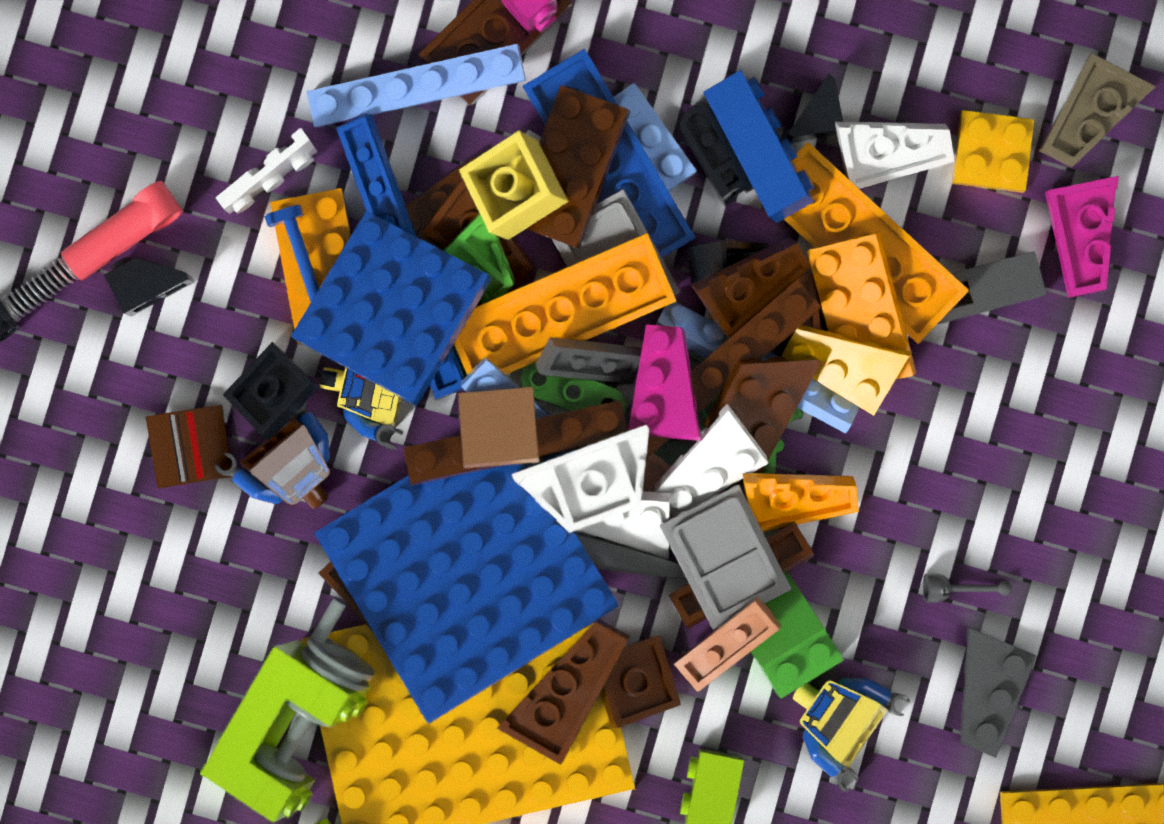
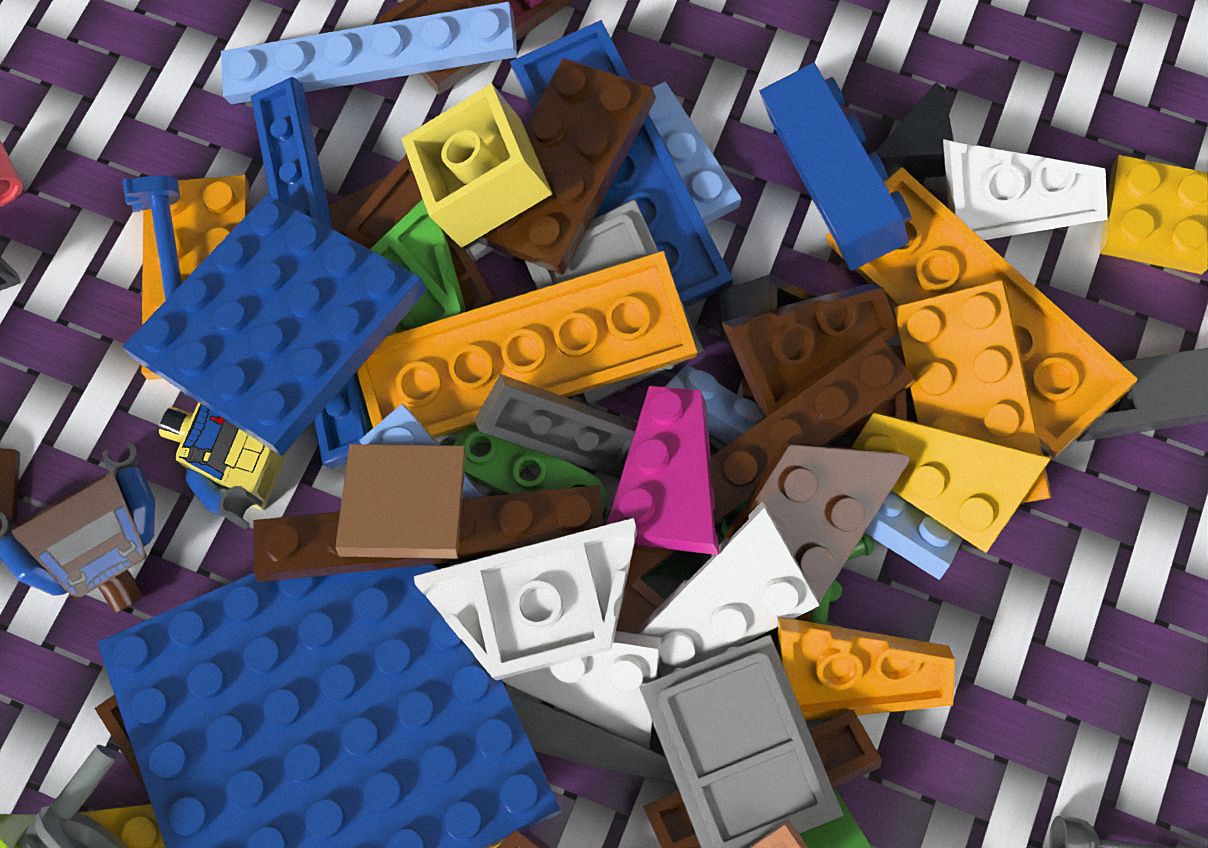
camera: 10 degrees right, 15 degrees down
white wing [216,128,318,214] -> none
black plate [223,342,319,441] -> none
black plate [680,106,754,206] -> none

